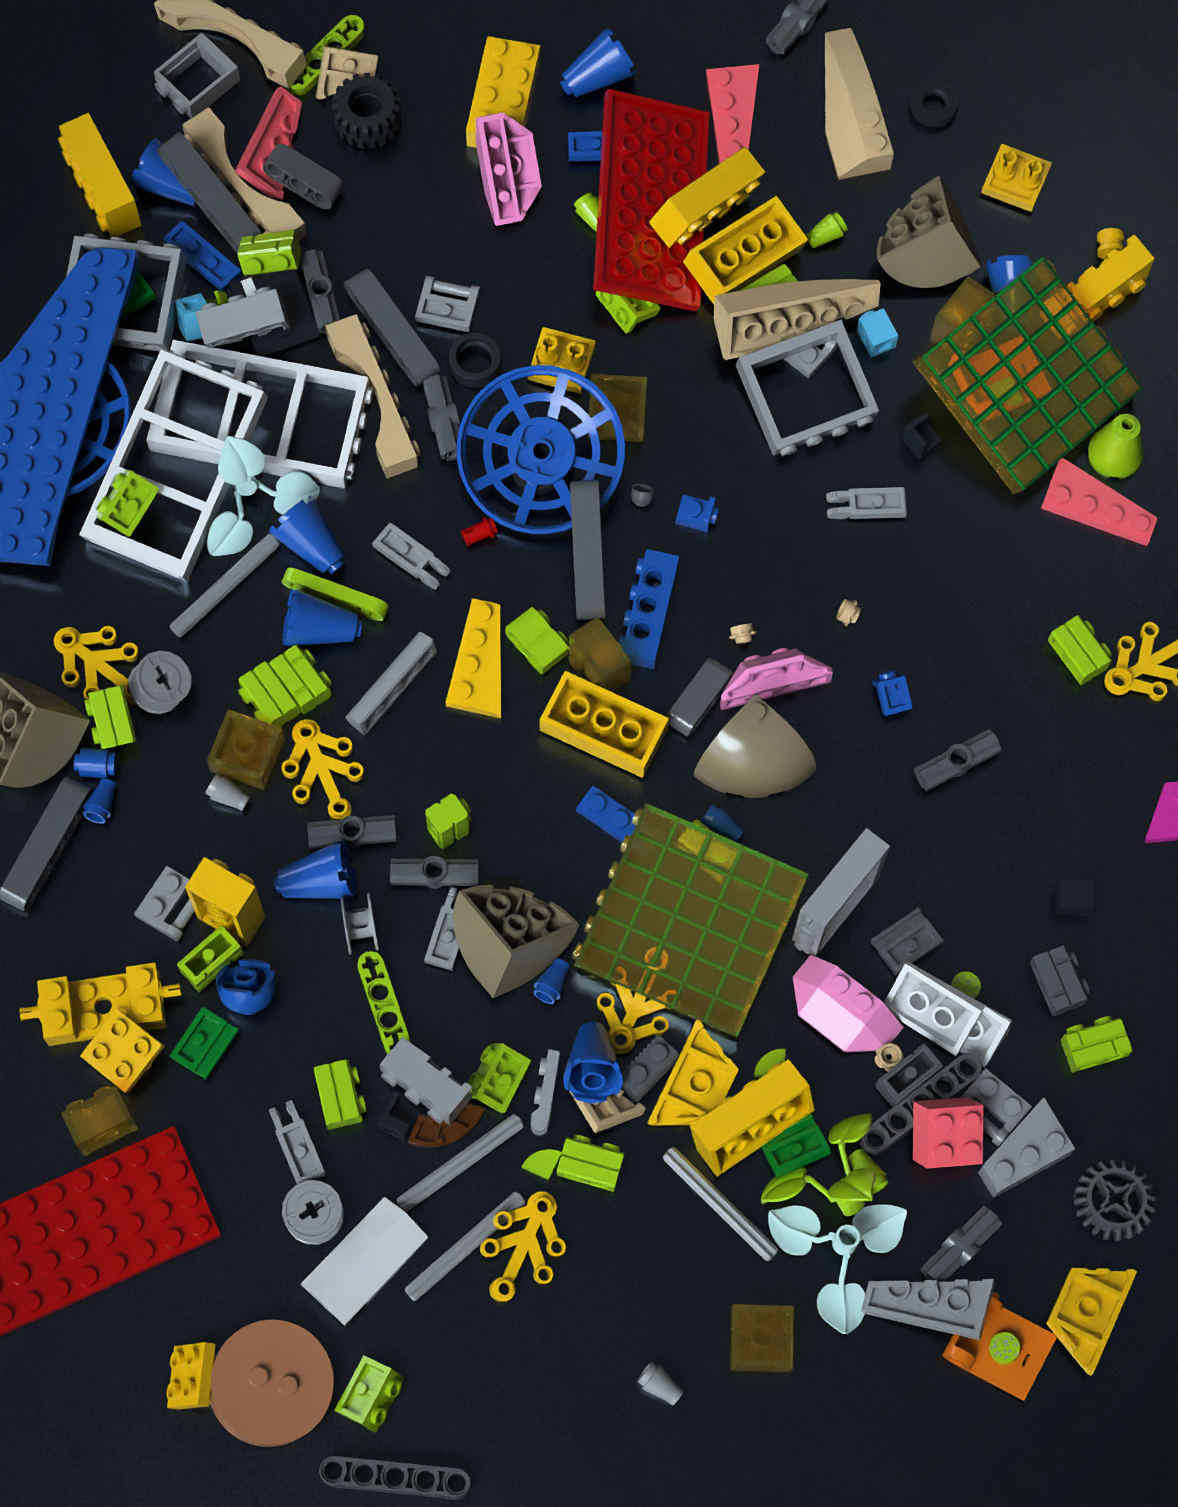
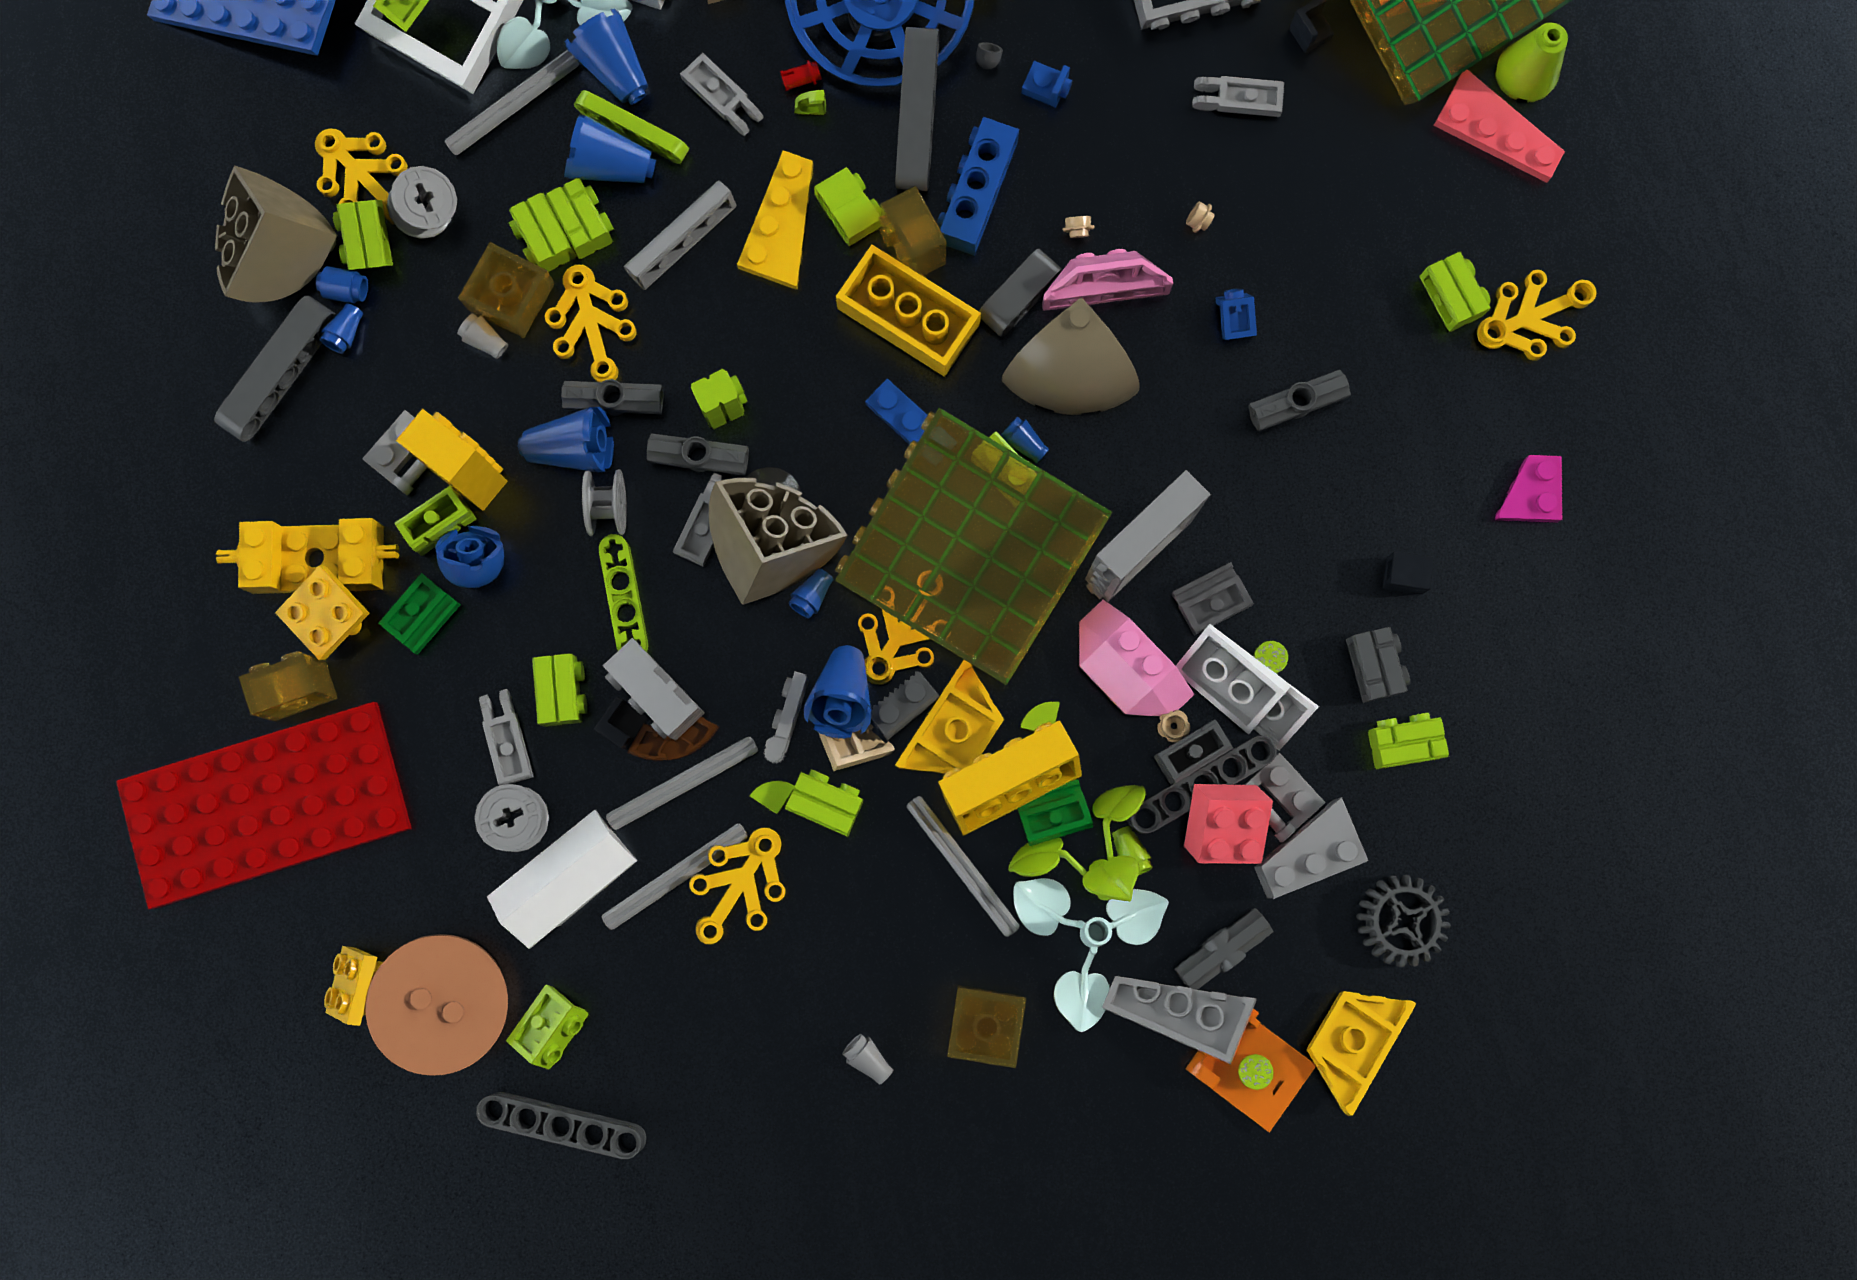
camera: 10 degrees right, 10 degrees up
lime bracket [467,1043,531,1113] -> none
none -> lime tile [794,90,826,115]

